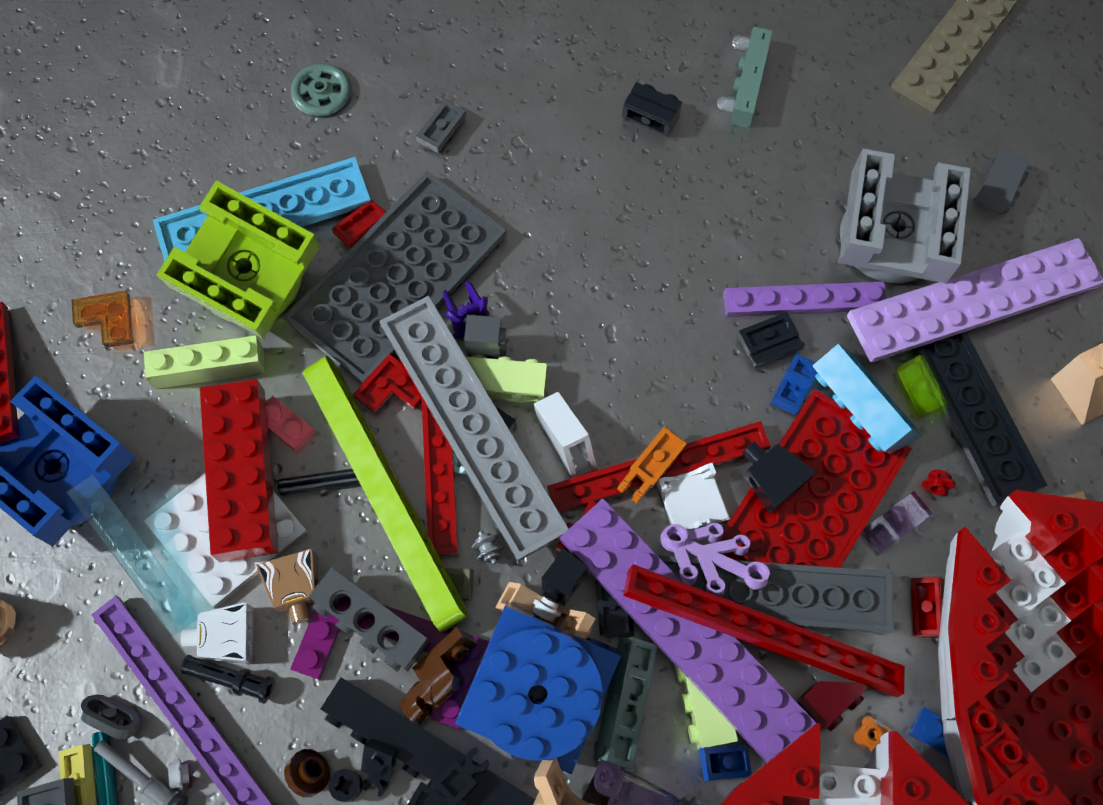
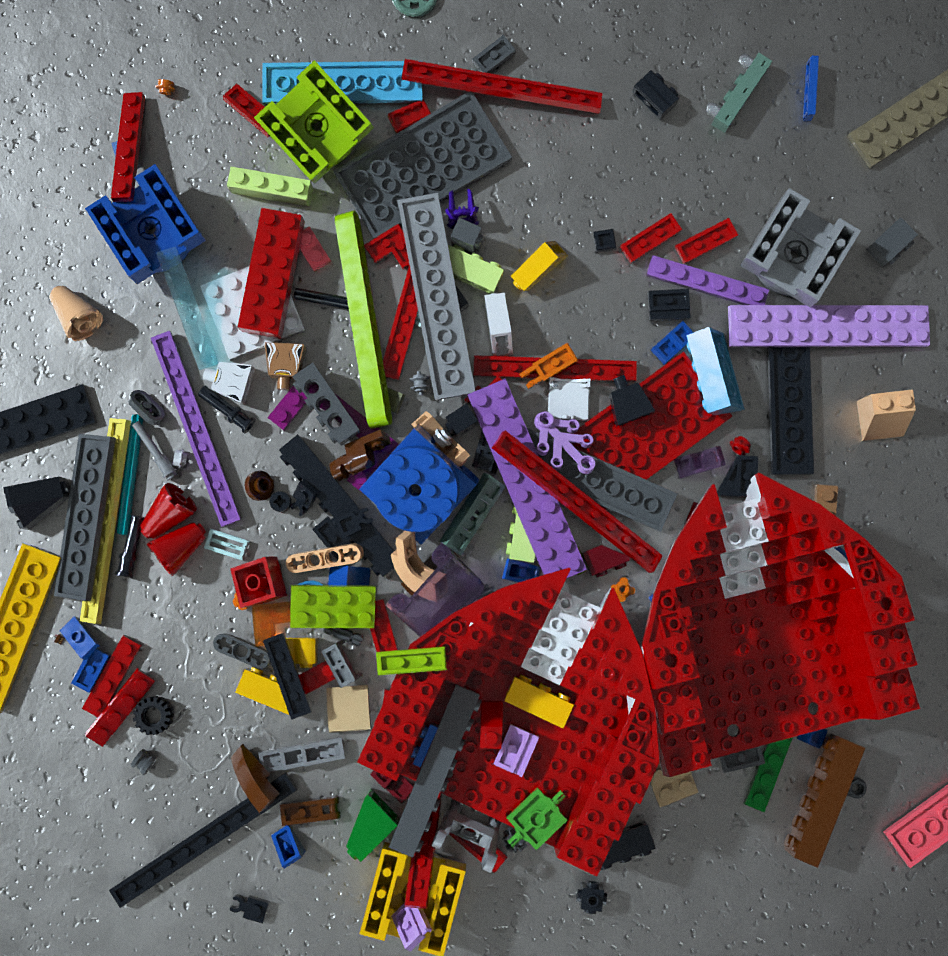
camera: 25 degrees right, 15 degrees up
clear orange plate [71,290,133,348] -> none
clear neon green plate [896,355,948,417] -> none
none -> orange plate [155,79,175,95]
none -> red plate [223,83,270,138]
none -> red plate [402,59,602,114]
none -> yellow slope [511,241,569,291]
none -> black tile [593,229,616,253]
none -> red plate [620,213,682,263]
none -> red plate [675,218,738,264]
none -> black wing [717,455,758,497]
none -> blue tile [803,55,819,121]

